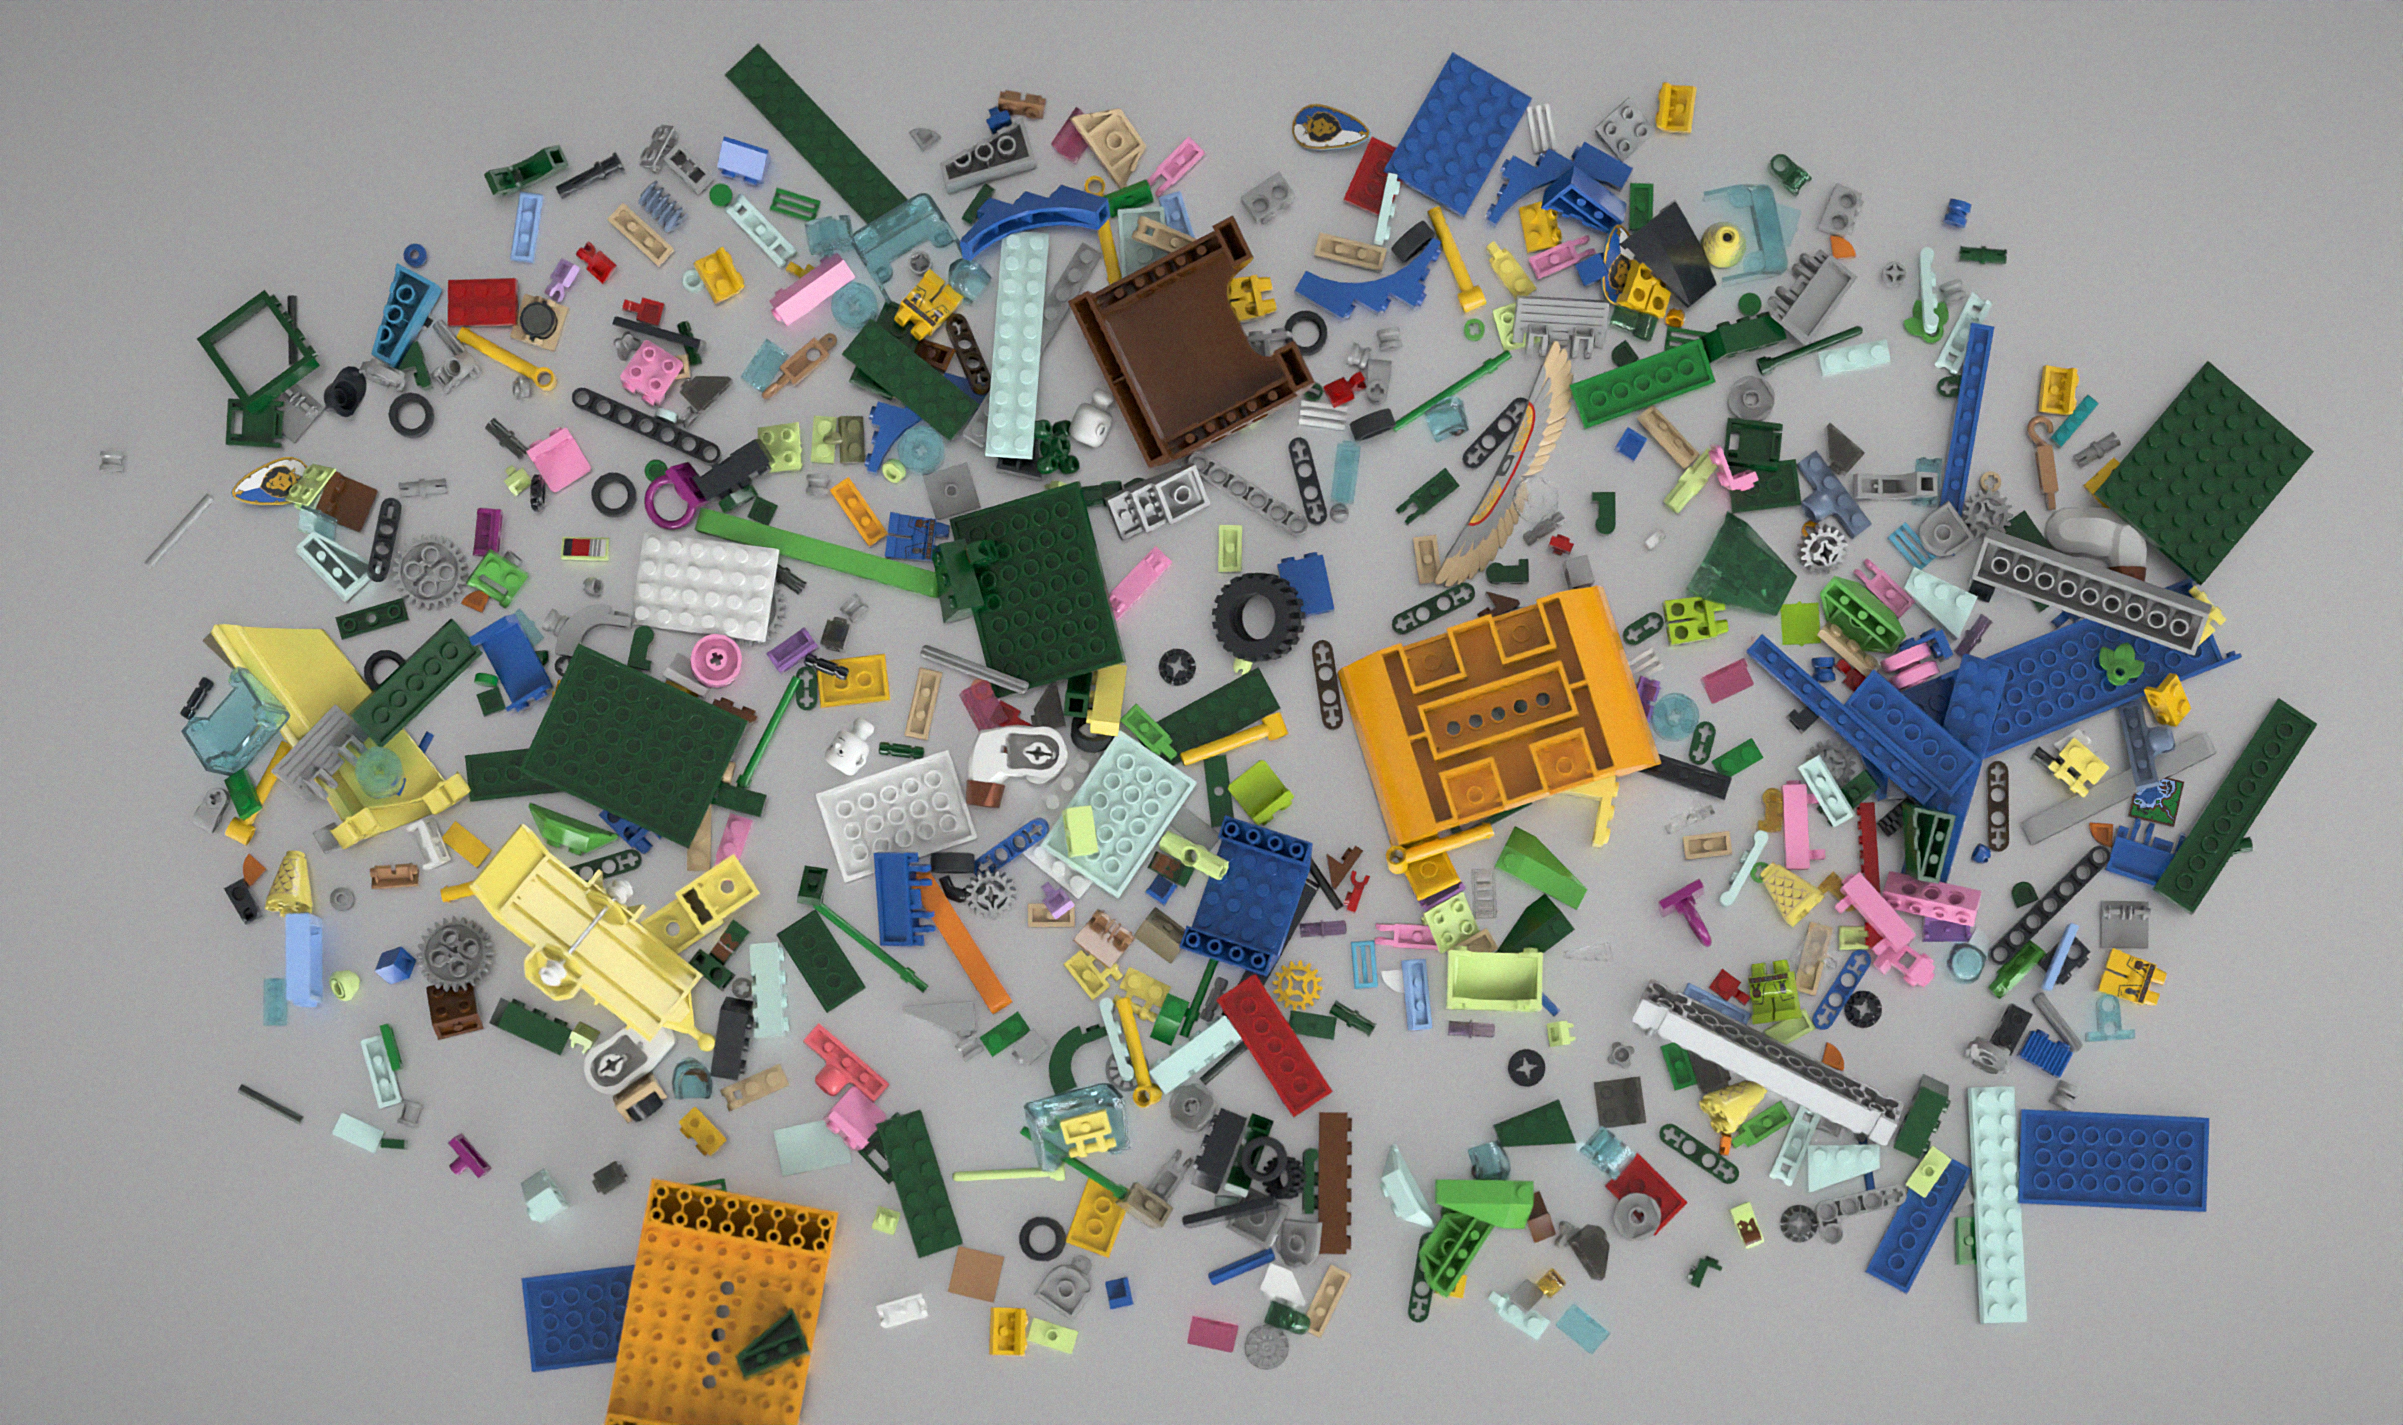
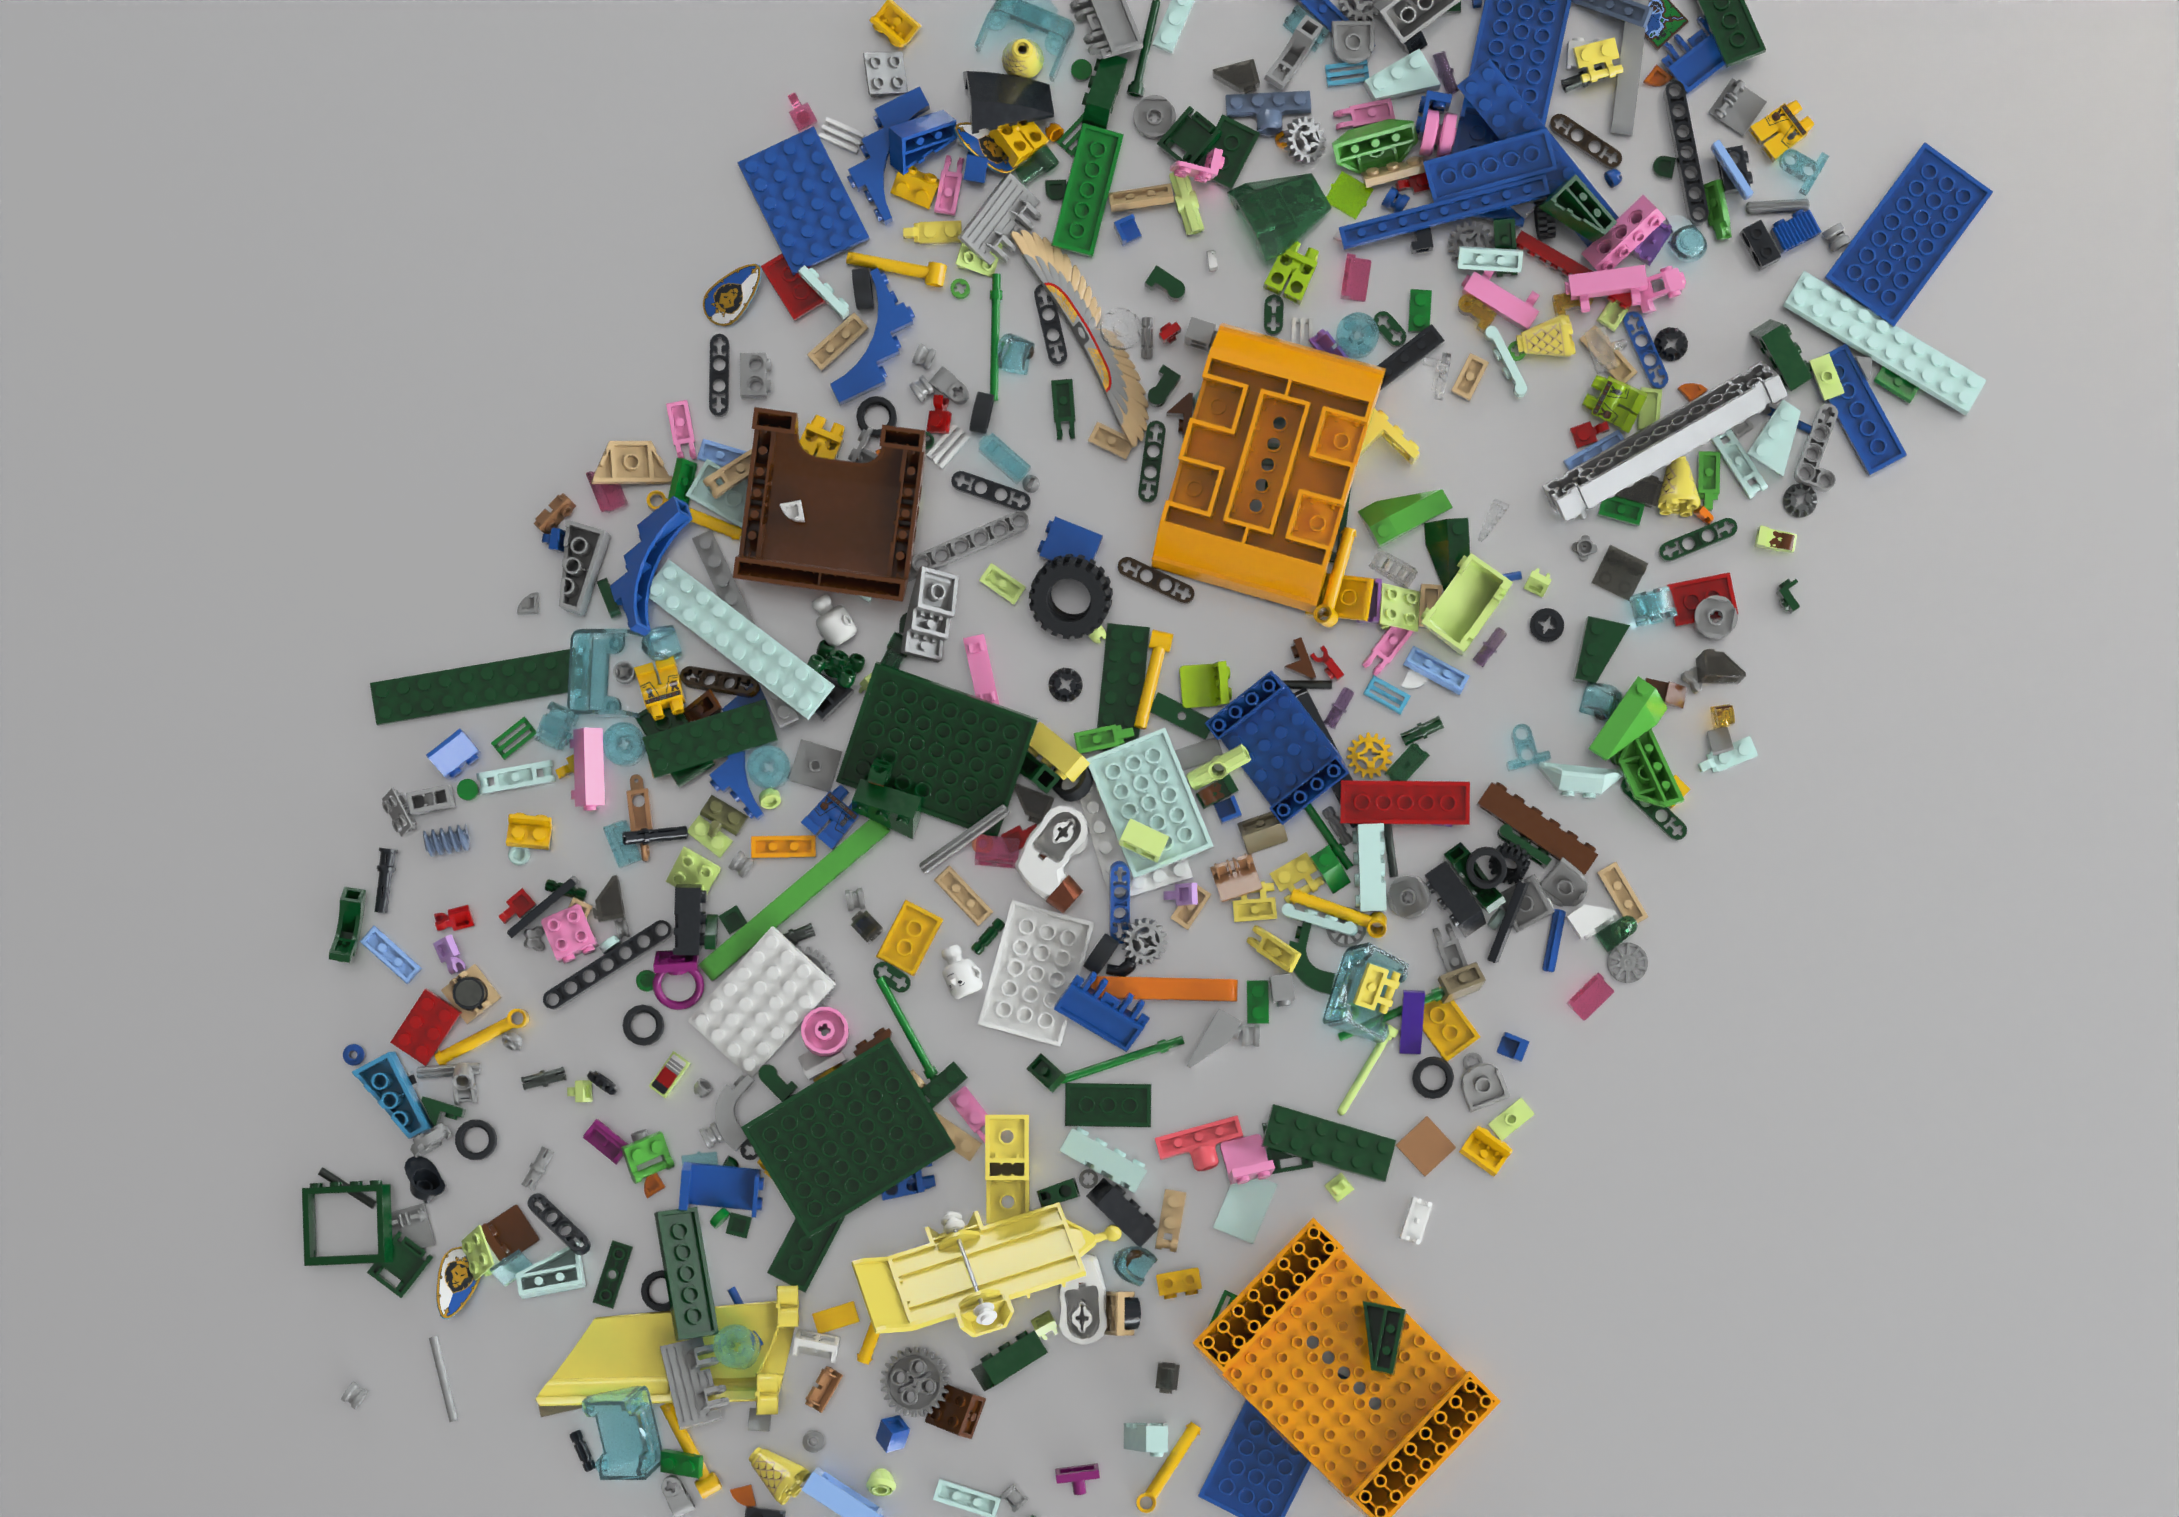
camera: 55 degrees left, 0 degrees up
green tile [380,1023,404,1071] -> none
light grey gear [392,534,468,610] -> none
bright pink bracket [526,427,591,492] -> none
bright green wedge [528,803,620,856] -> none
dark green beam [569,849,642,883] -> none
tan plate [607,203,675,267] -> none
leg [709,919,751,966] -> none
medium lavender hinge [766,627,819,675] -> none
black axle [804,653,849,680] -> none
clear light blue panel [1556,1303,1611,1354] -> none
green plate [1628,183,1654,230] -> none
magenta tile [1658,878,1712,947] -> none
light grey plate [1965,1036,2012,1074] -> none
none -> black pin [622,826,688,845]
none -> black beam [709,334,730,417]
none -> white tile [780,500,805,522]
none -> clear pink plate [788,92,818,132]
none -> yellow piece [1136,1422,1201,1513]
none -> light yellow hinge [1246,925,1302,973]
none -> dark purple tile [1399,990,1425,1054]
none -> clear light blue tile [1506,724,1551,771]

